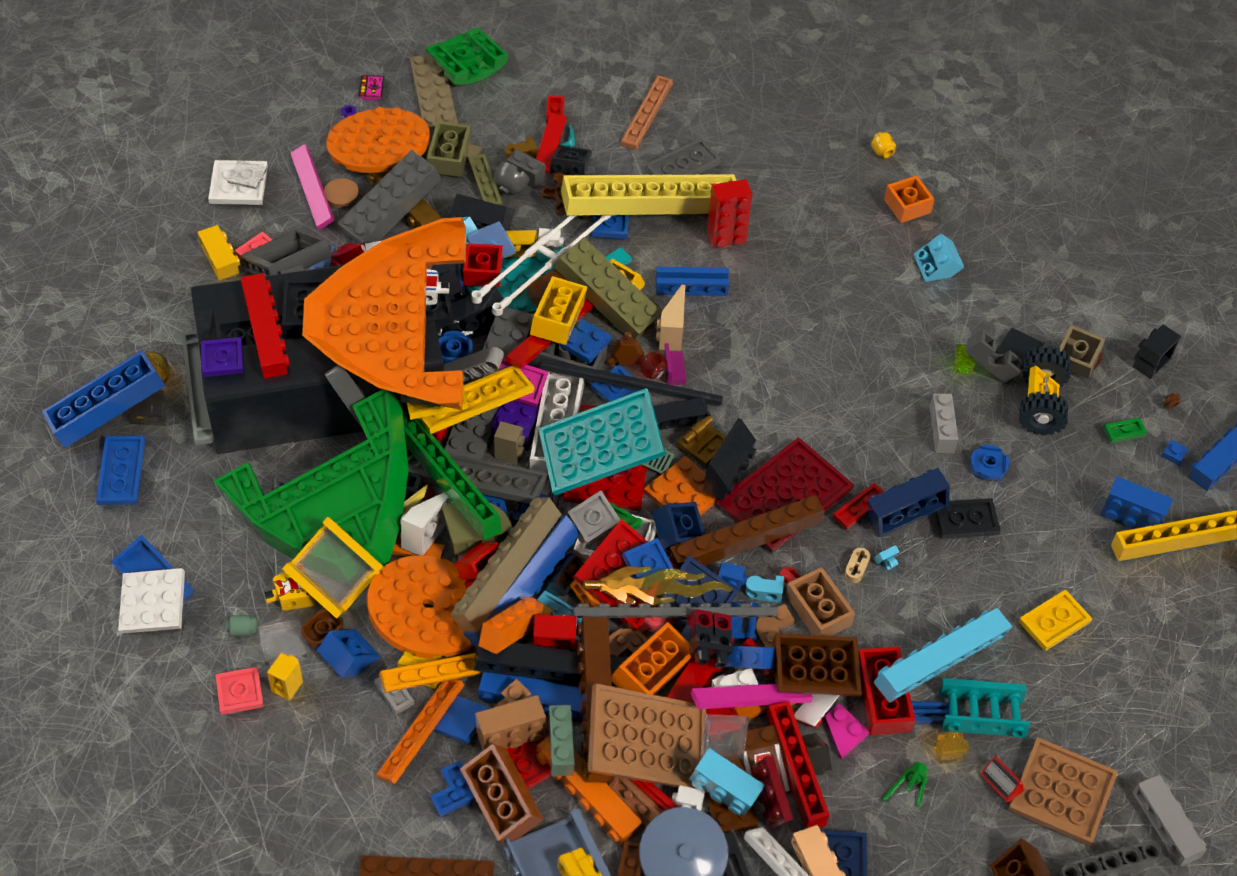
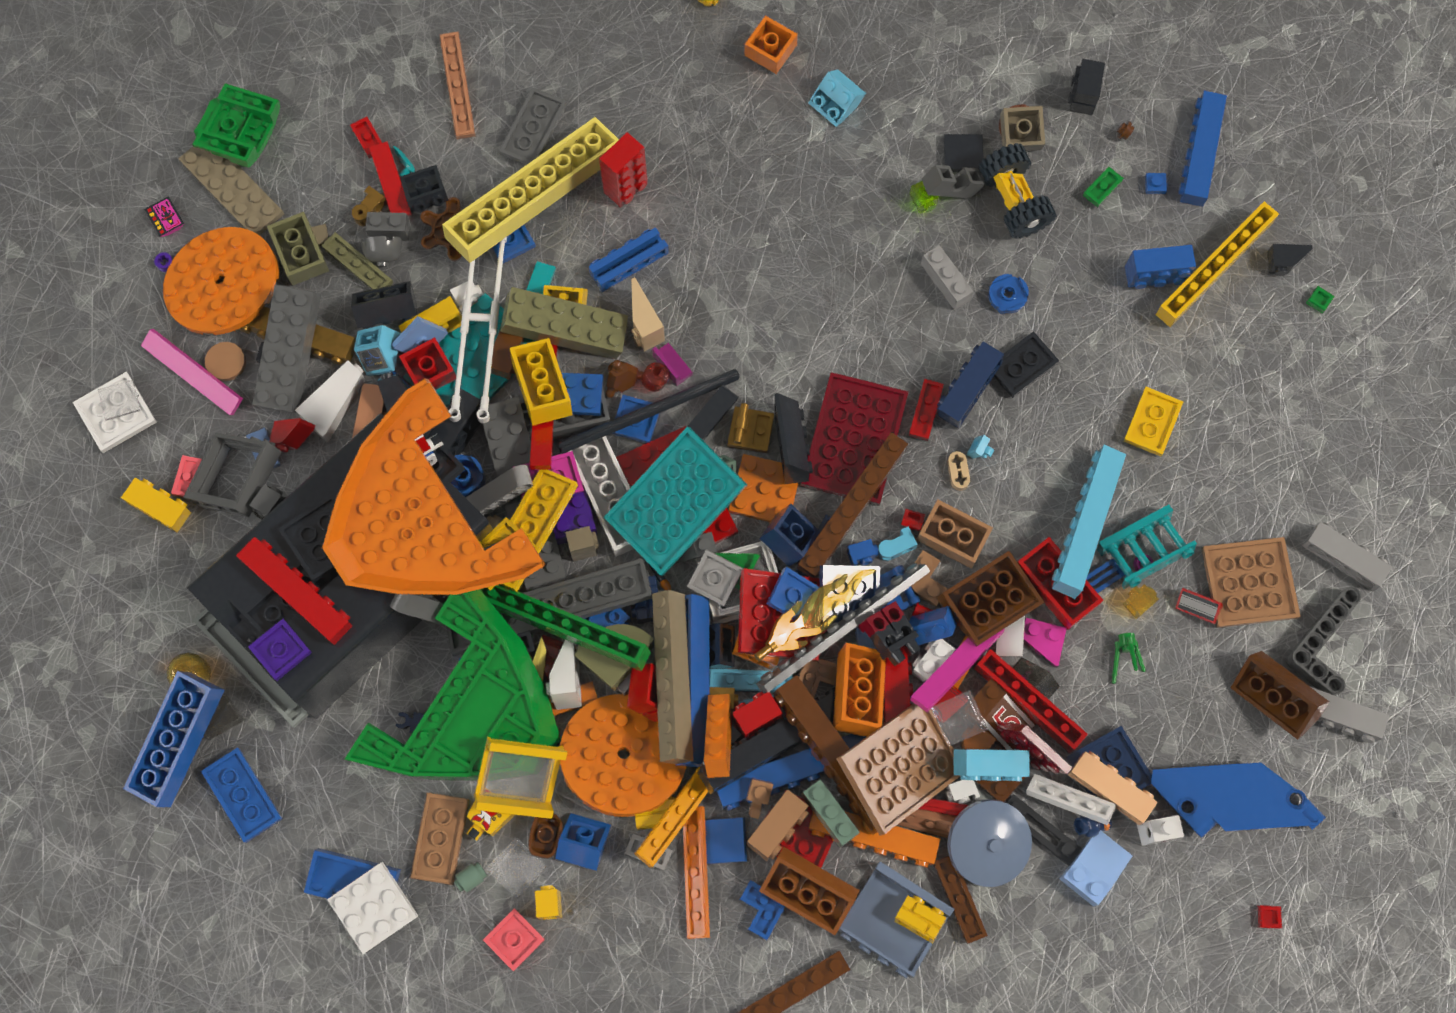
camera: 30 degrees left, 20 degrees up
none -> medium nougat tile [410,793,470,885]
none -> dark grey slope [675,532,717,564]

